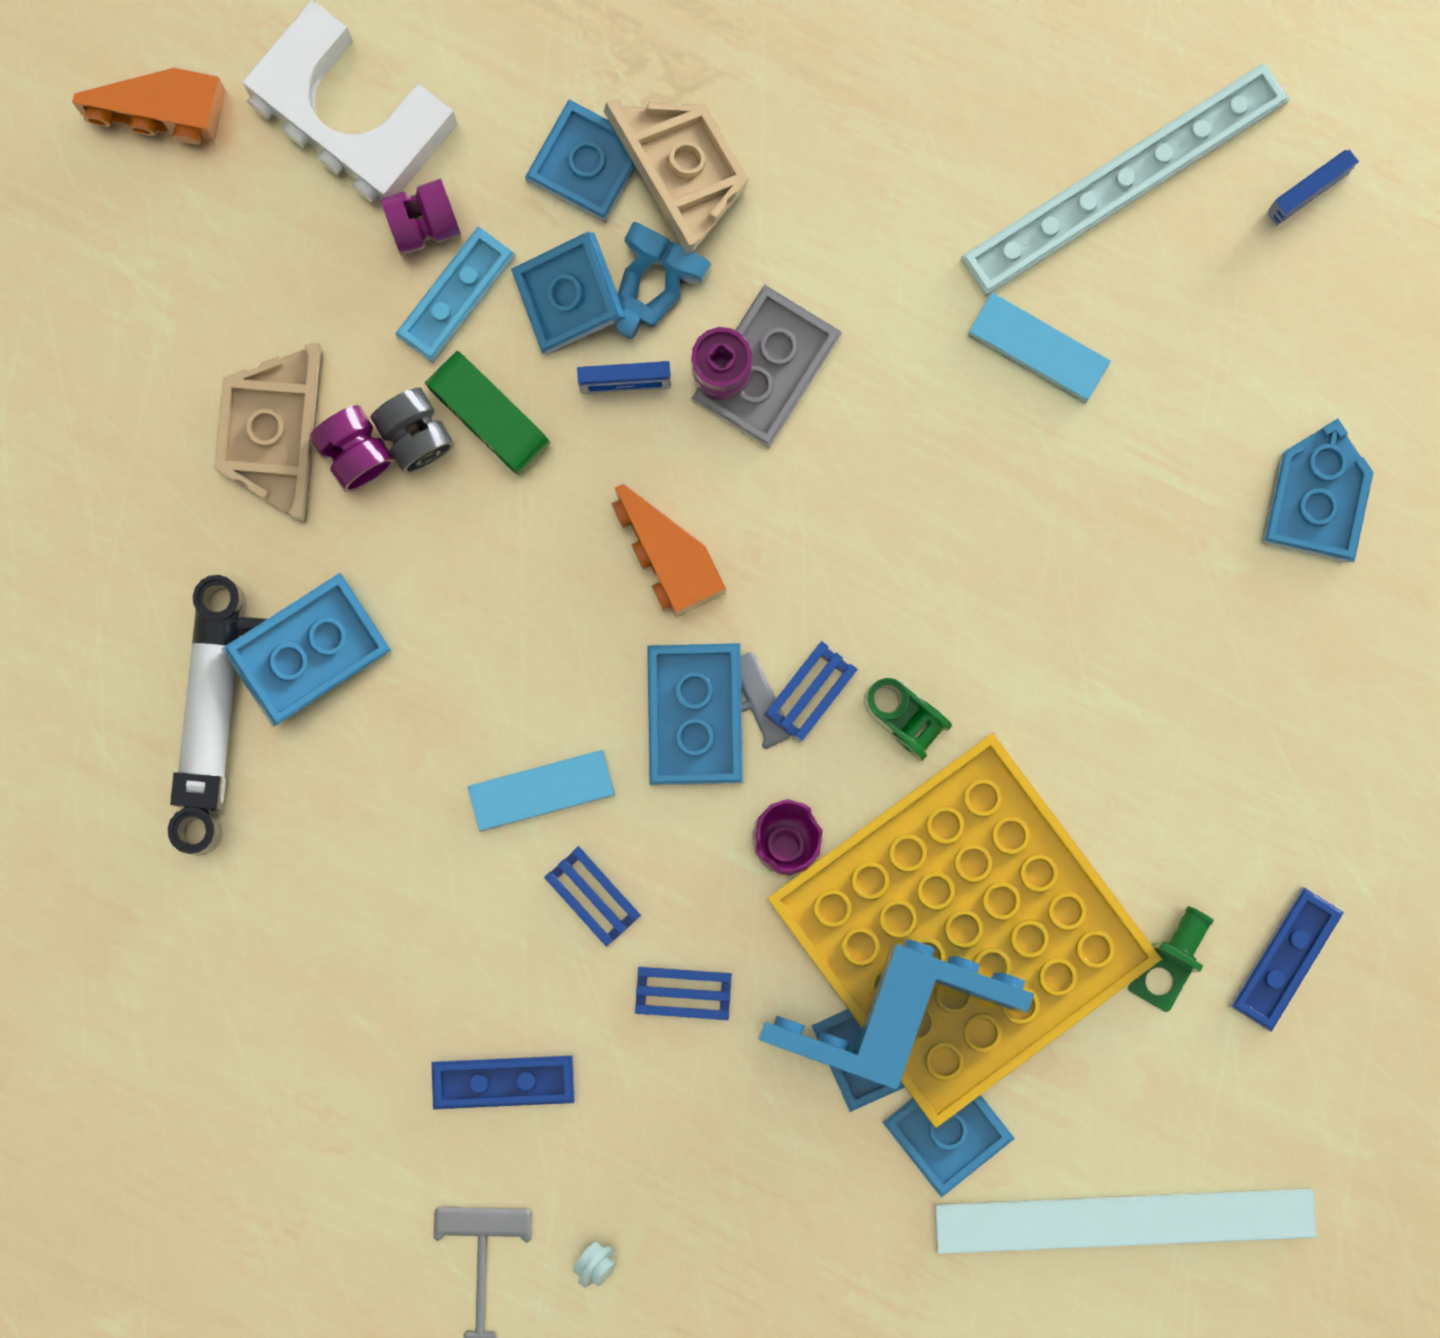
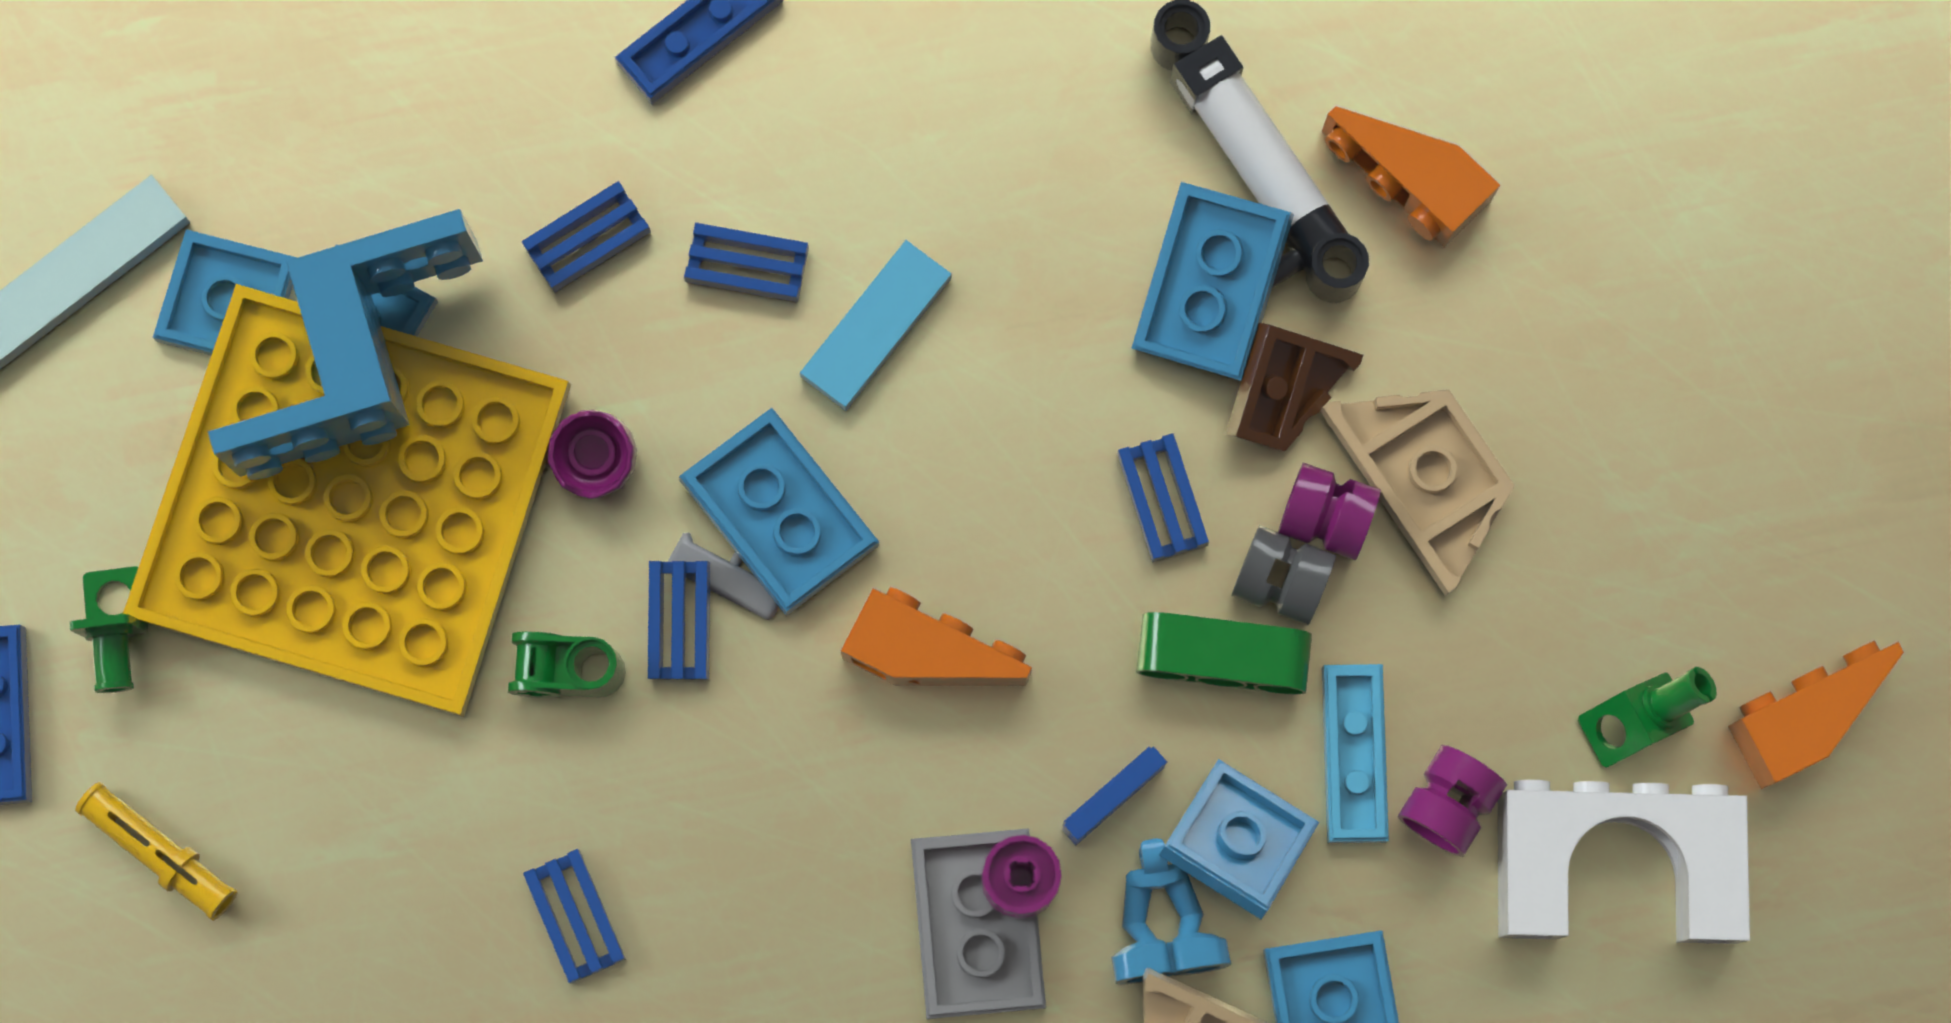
camera: 140 degrees right, 5 degrees down
none -> yellow pin [75,782,238,921]
none -> blue tile [523,849,626,984]
none -> blue tile [1117,433,1209,563]
none -> reddish brown wing [1225,322,1363,452]
none -> orange slope [1322,106,1501,248]
none -> green bracket [1578,667,1717,768]

